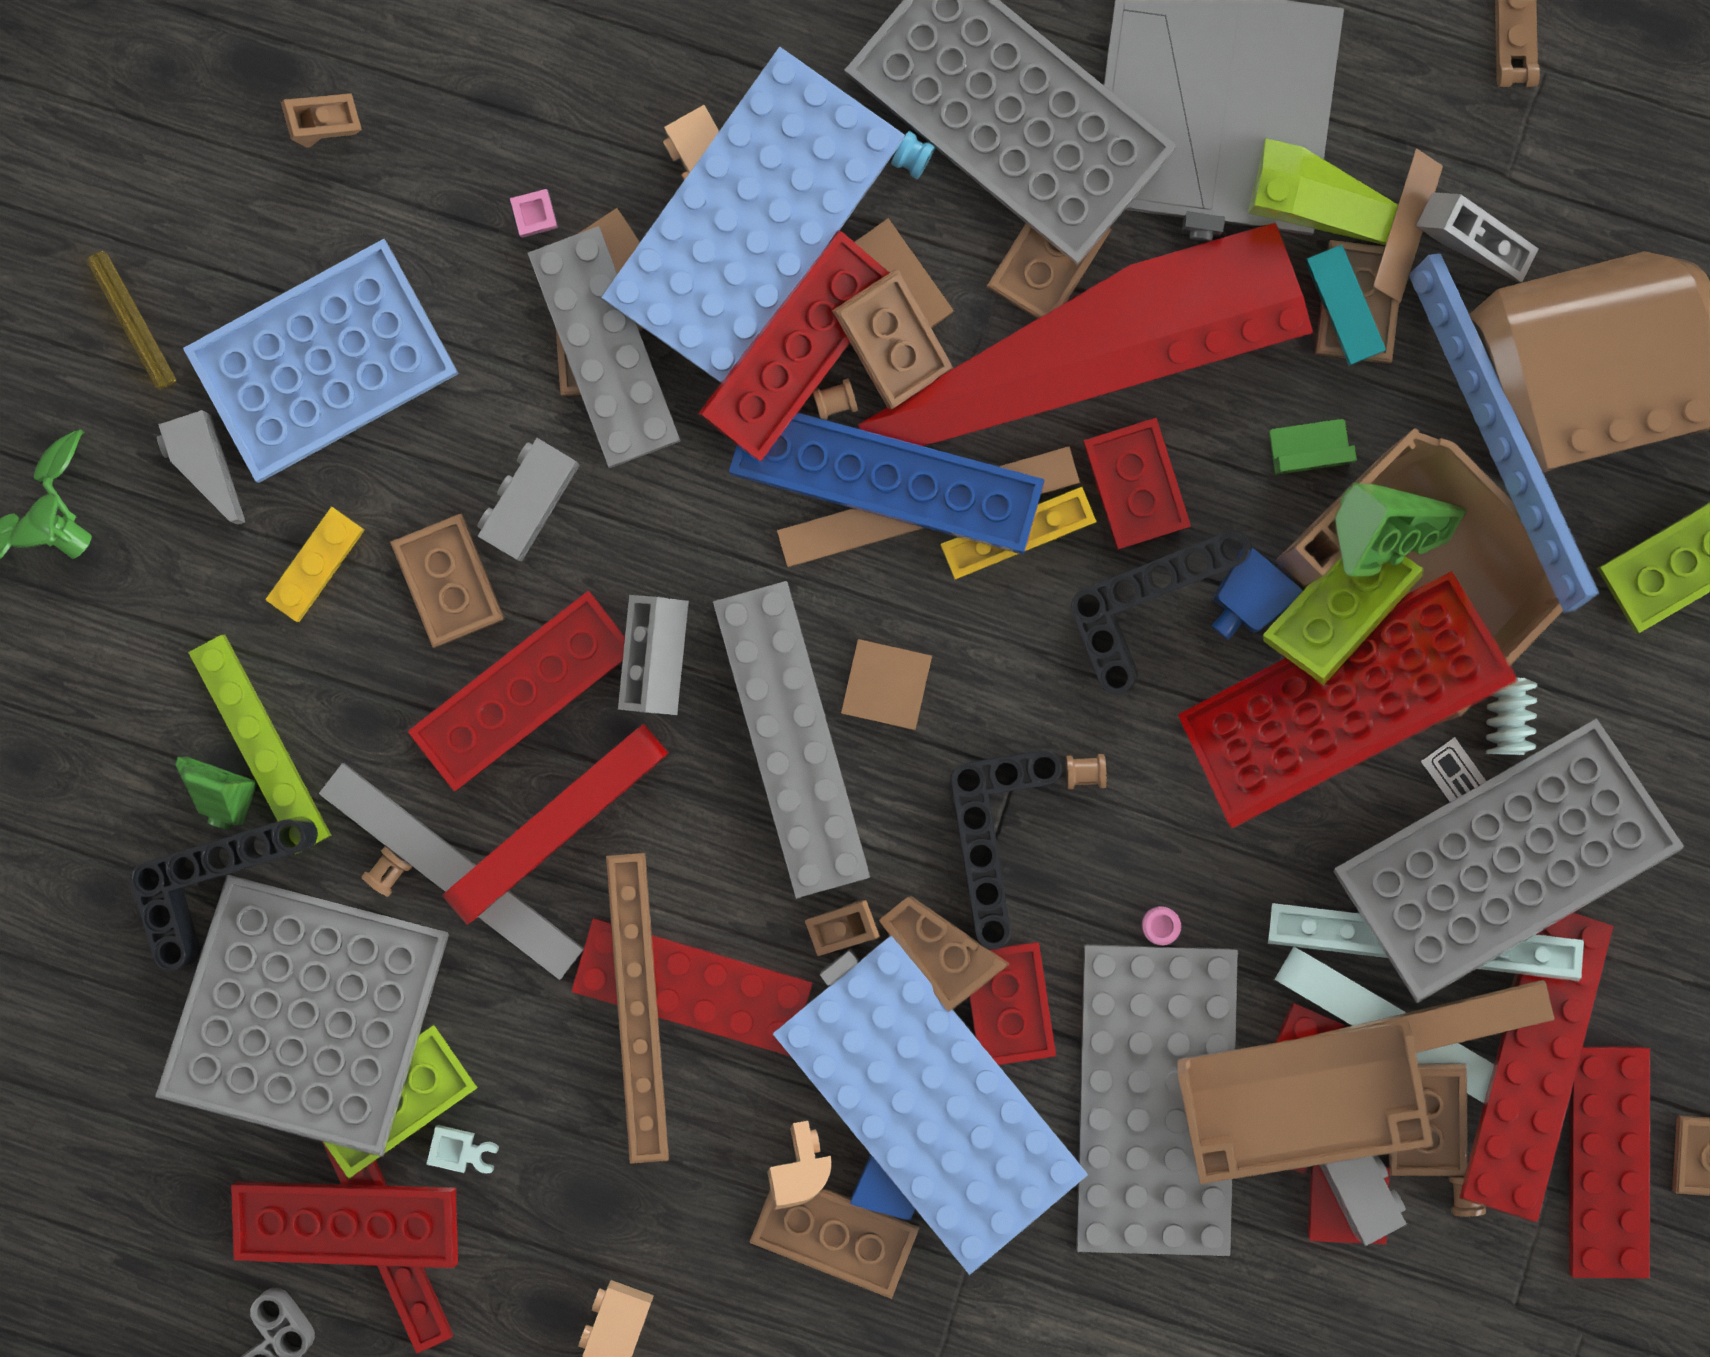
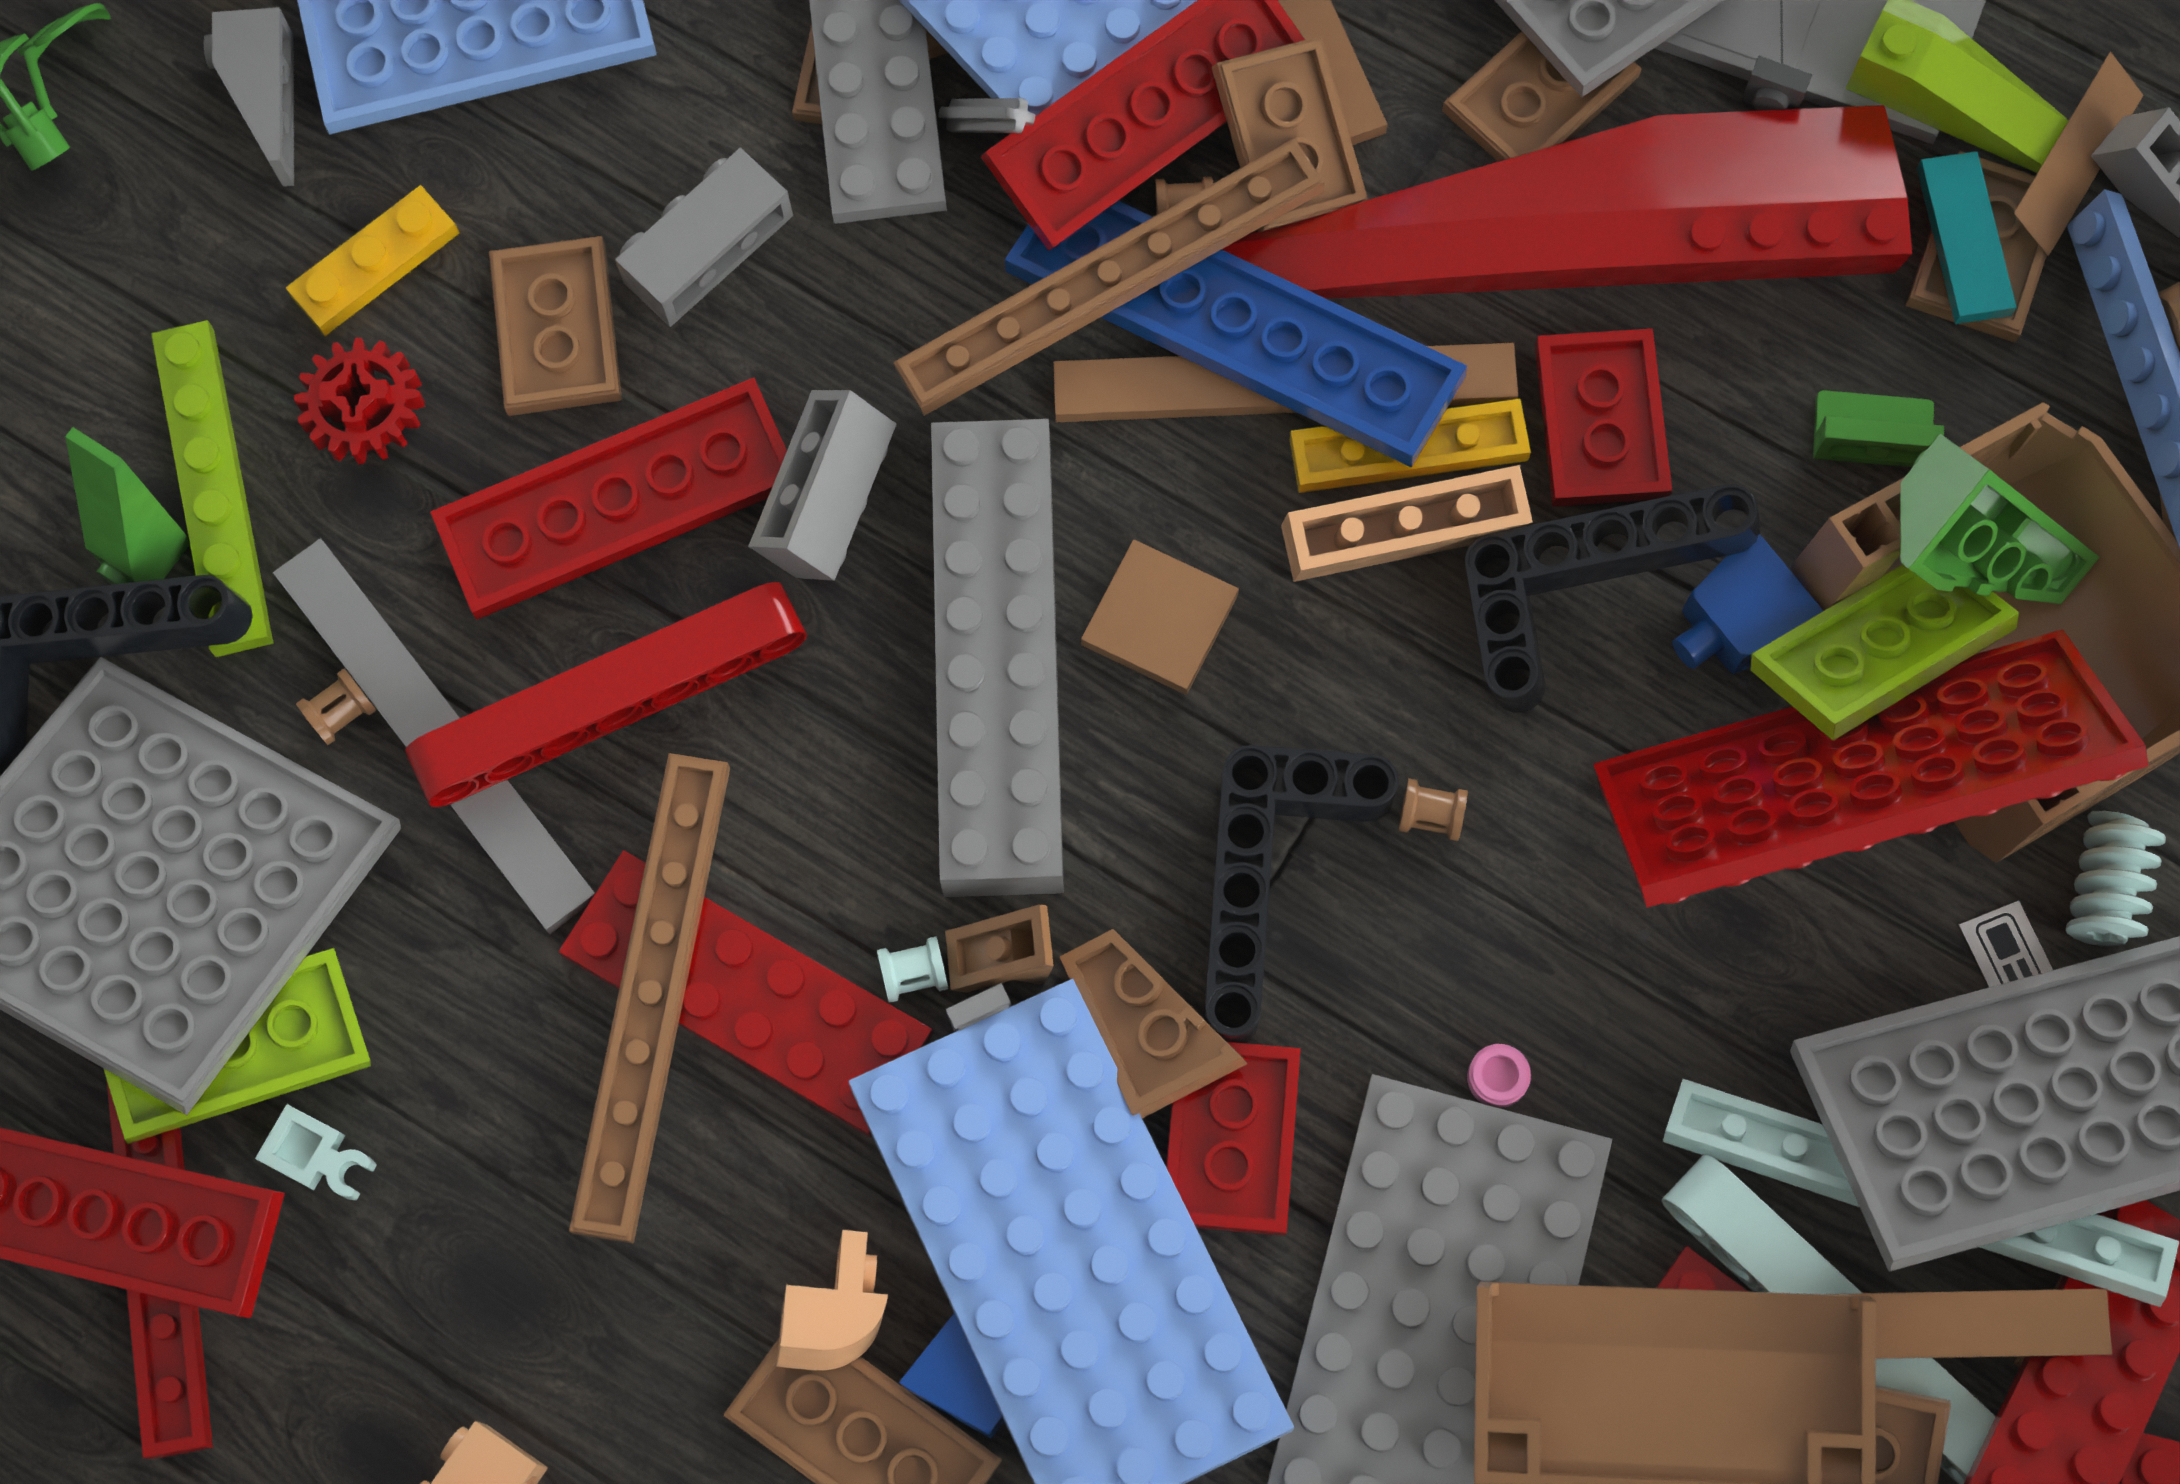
camera: 15 degrees right, 15 degrees down
none -> red gear [294,338,425,464]
none -> light aqua bush [877,936,948,1003]
none -> medium nougat tile [893,138,1325,416]
none -> light grey axle [939,98,1035,133]
none -> light nougat brick [1281,465,1533,582]

